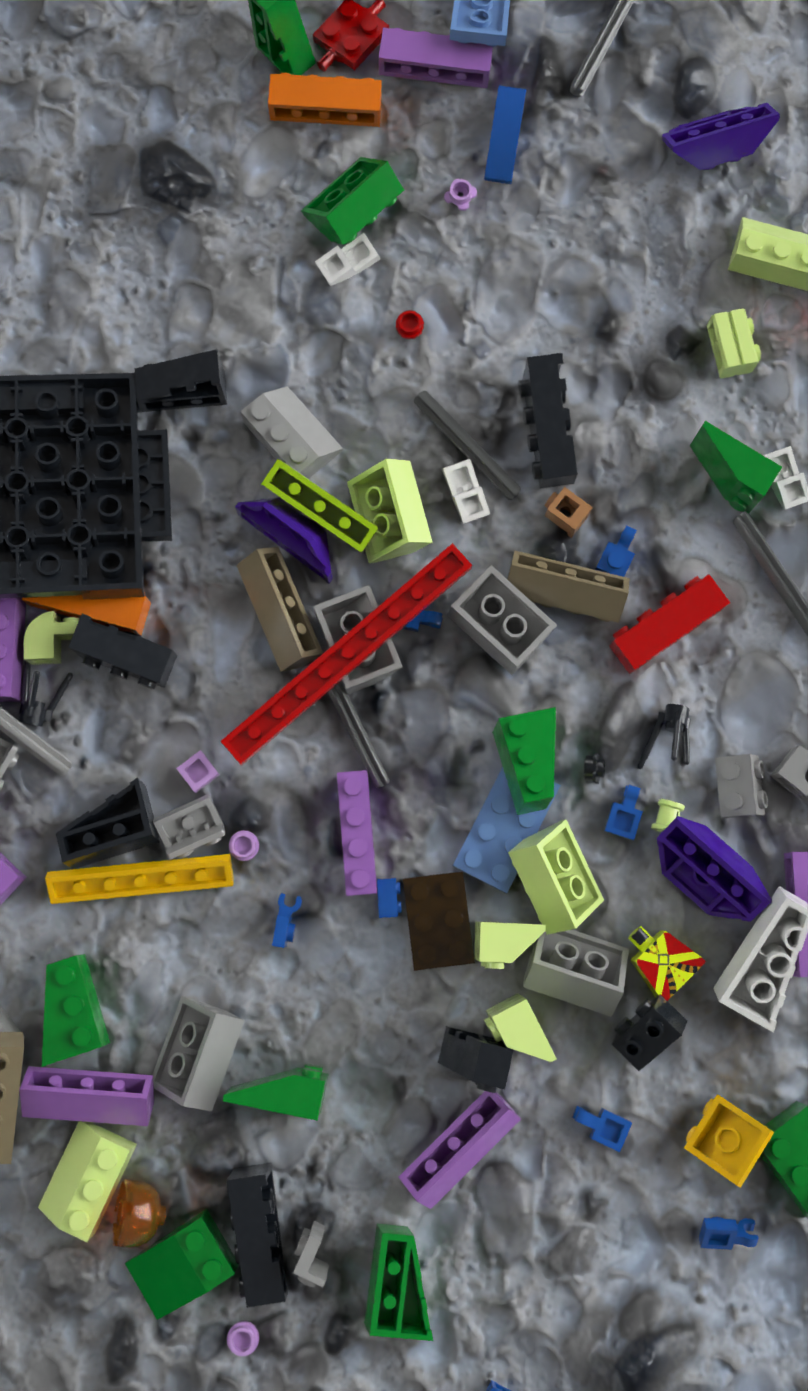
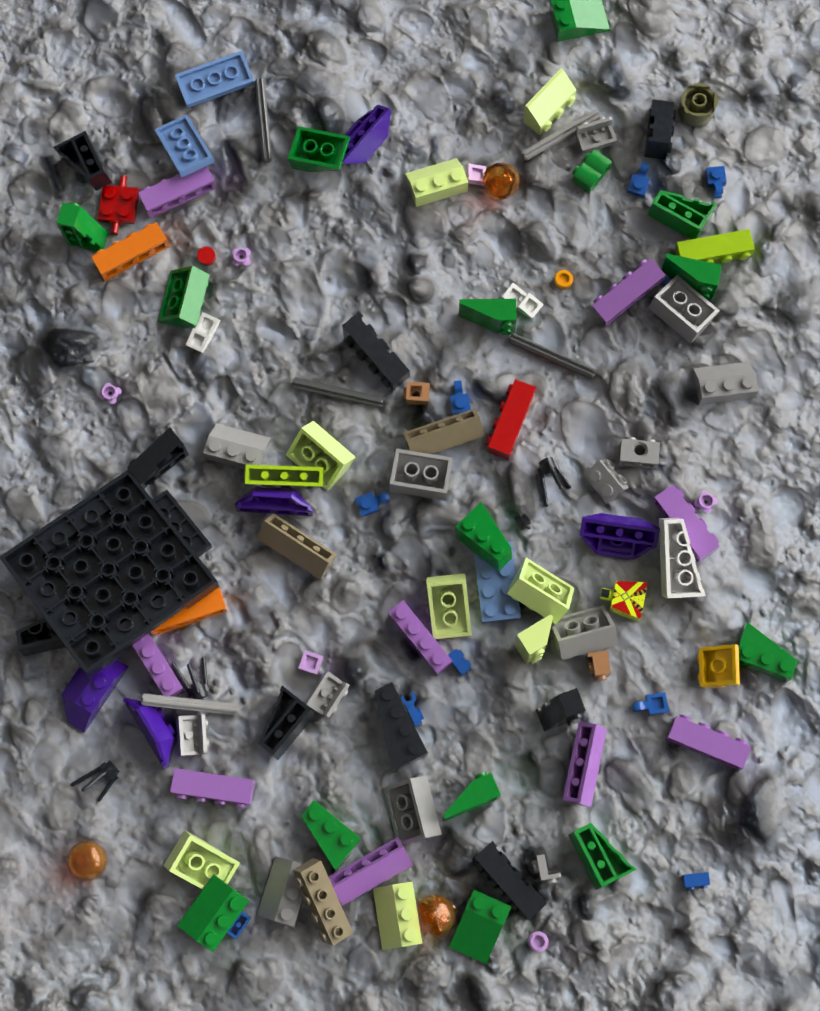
camera: 30 degrees left, 5 degrees down
yellowish green brick [24,611,80,665] -> none
yellow plate [45,854,234,904] -> none
black wedge [68,613,177,689] -> none
red plate [220,543,473,766] -> none
lavender plate [229,831,259,861] -> none
light grey slope [313,585,403,694] -> none
dark grey axle [313,655,389,788] -> none
red plate [396,310,424,339] -> none
dark brown plate [403,871,475,971] -> none
white slope [442,459,490,524] -> none
blue slope [484,85,527,184] -> none
yellowish green slope [484,994,557,1062] -> none
blue plate [604,785,643,840] -> none
black brick [611,994,687,1071] -> none
yellowish green bush [651,799,685,833] -> none
blue plate [699,1217,759,1250] -> none
yellowish green brick [706,308,761,379] -> none
none -> lavender plate [99,383,121,404]
none -> red tile [197,246,216,266]
none -> green slope [287,126,350,172]
none -> black wedge [375,682,428,773]
none -> yellowish green slope [427,573,472,639]
none -> medium nougat brick [586,650,611,681]
none -> medium lavender brick [666,715,752,771]

